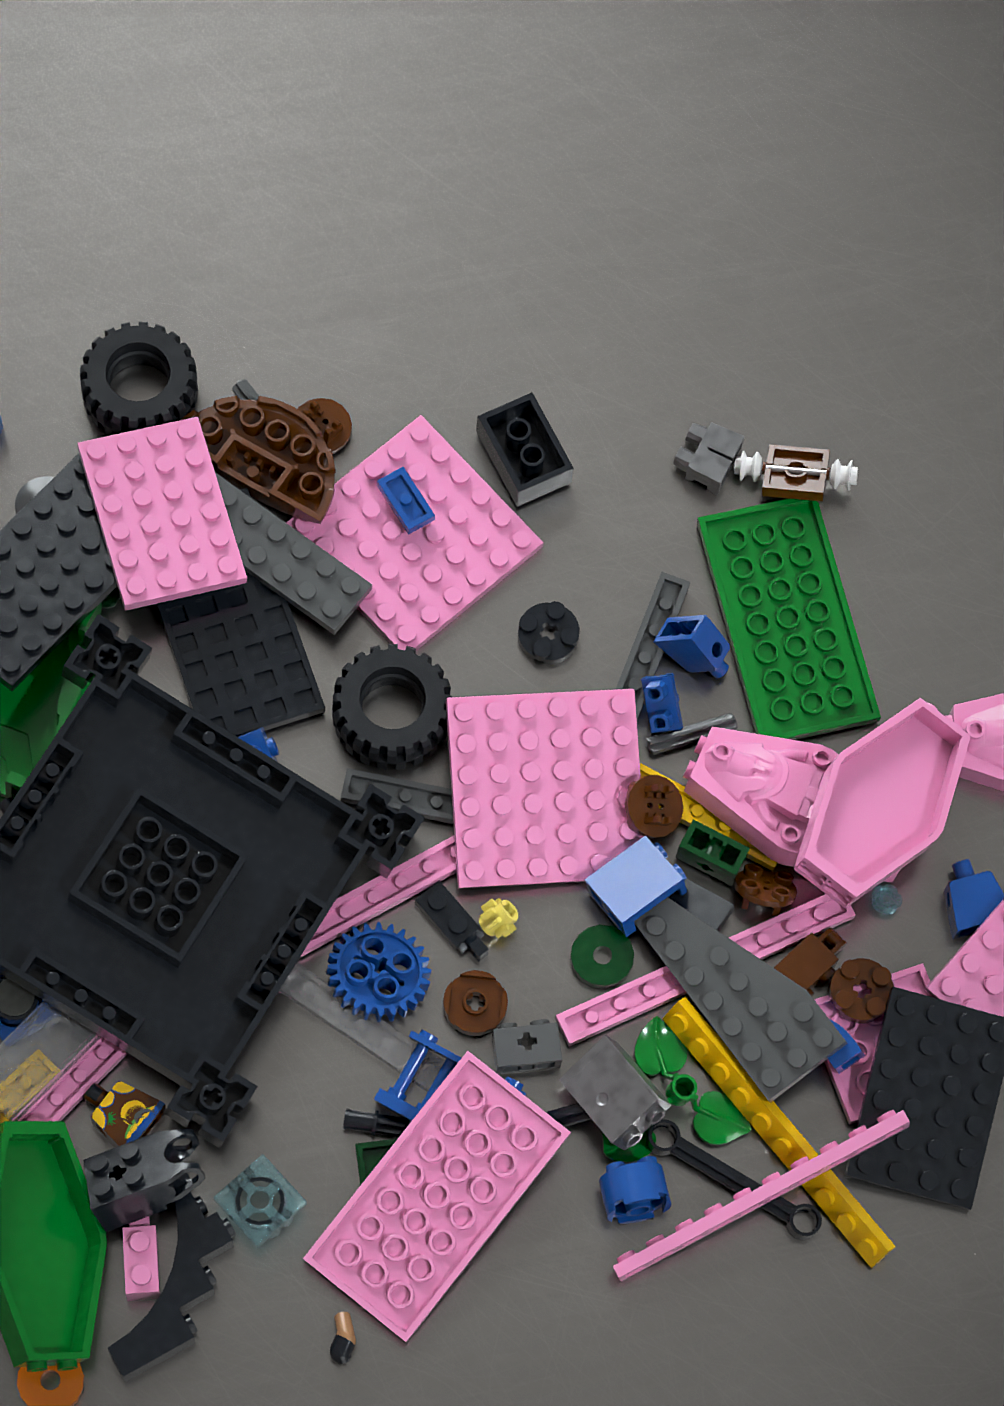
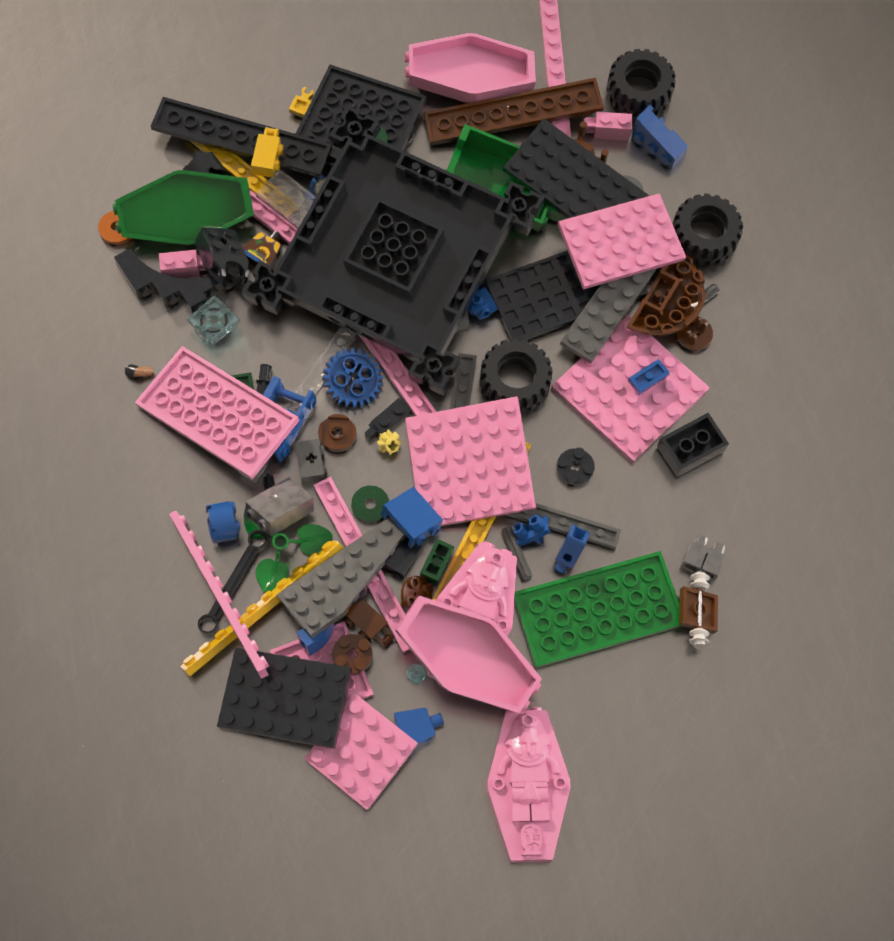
camera: 90 degrees right, 0 degrees up
reddish brown plate [625,775,684,838] -> none

